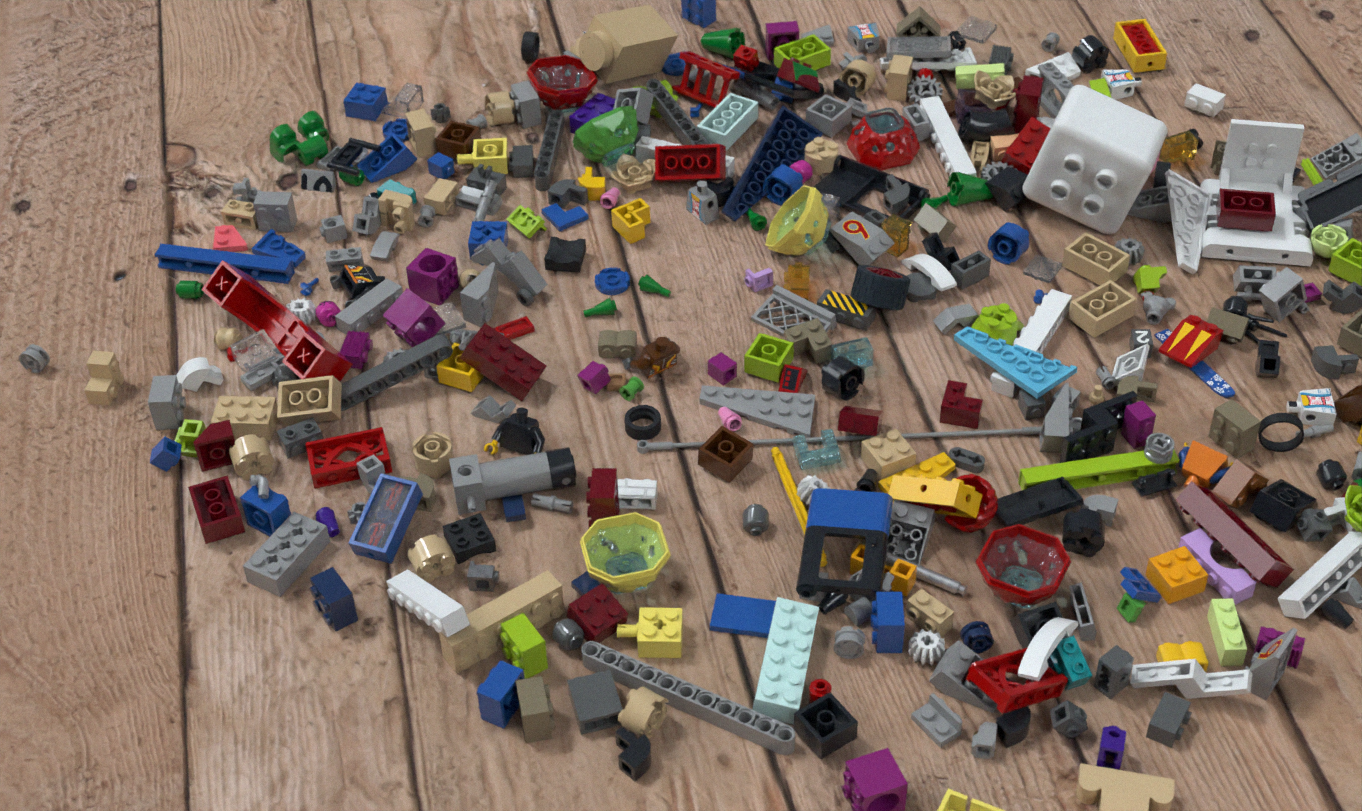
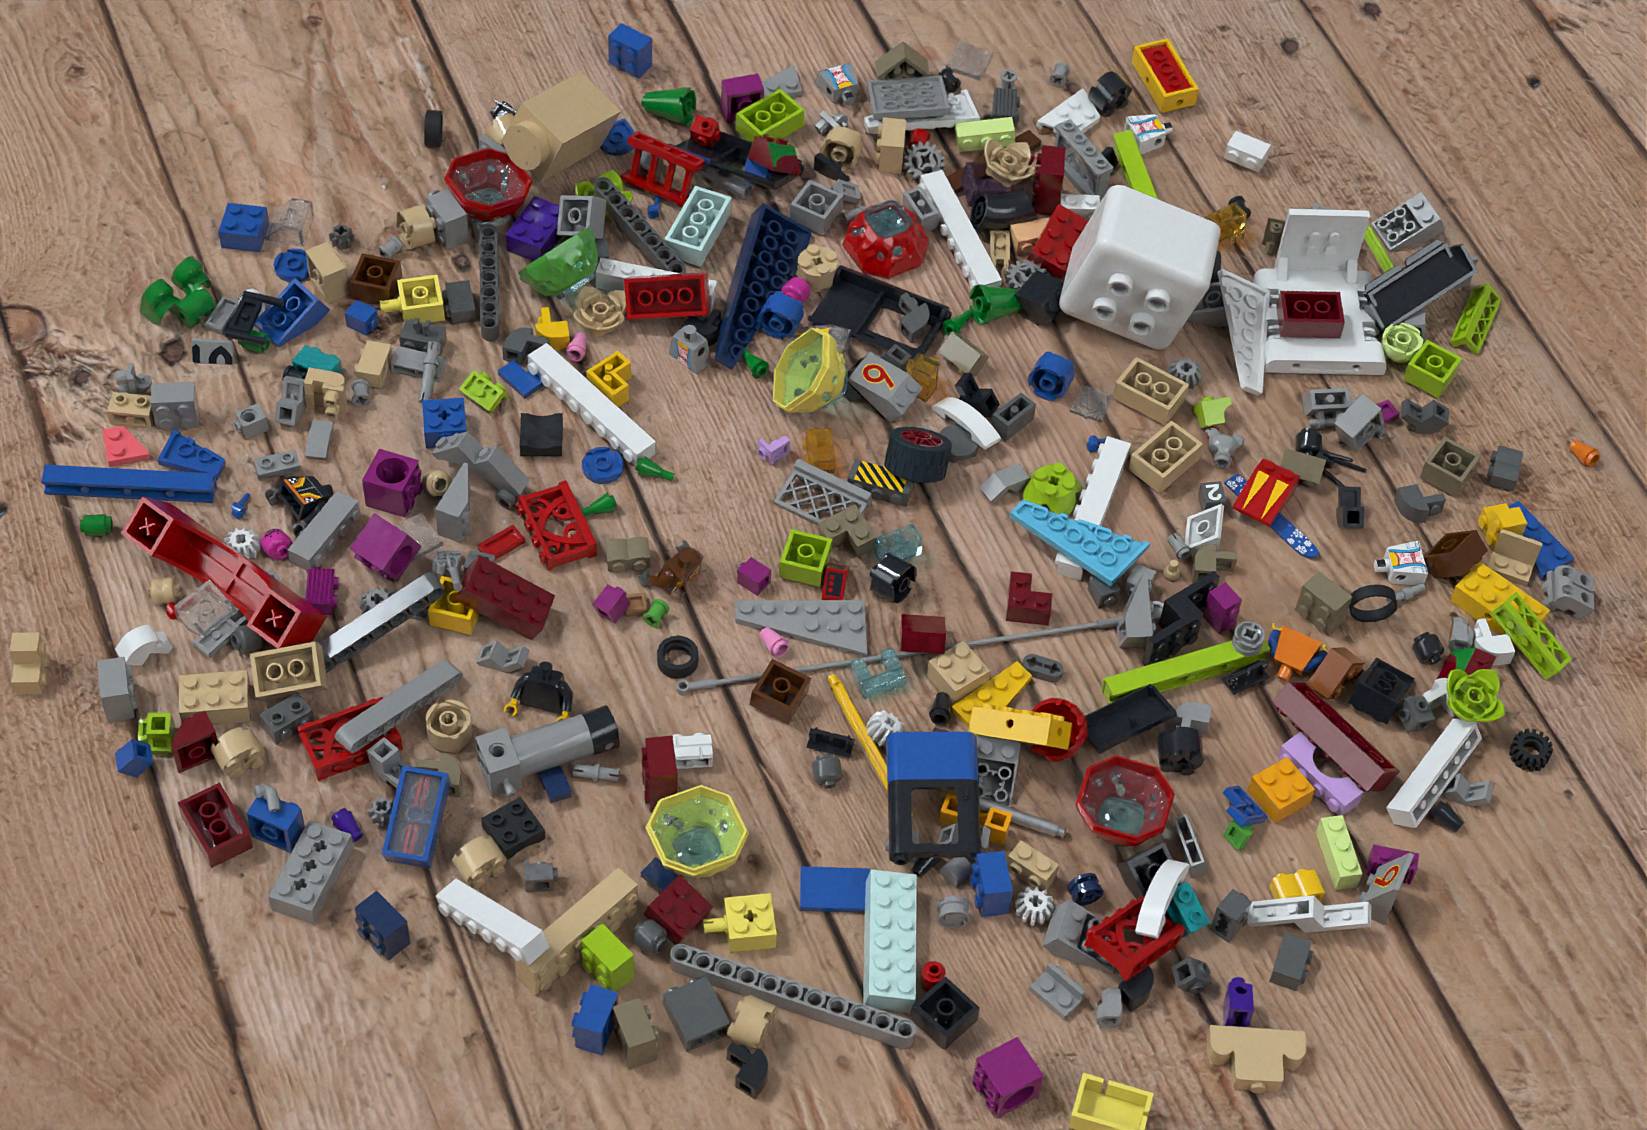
camera: 15 degrees left, 10 degrees up
none -> light grey beam [335,659,463,754]
none -> red fence [516,480,597,571]
none -> white brick [527,343,656,466]
none -> black hinge [807,727,855,758]
none -> light grey bush [999,69,1017,90]

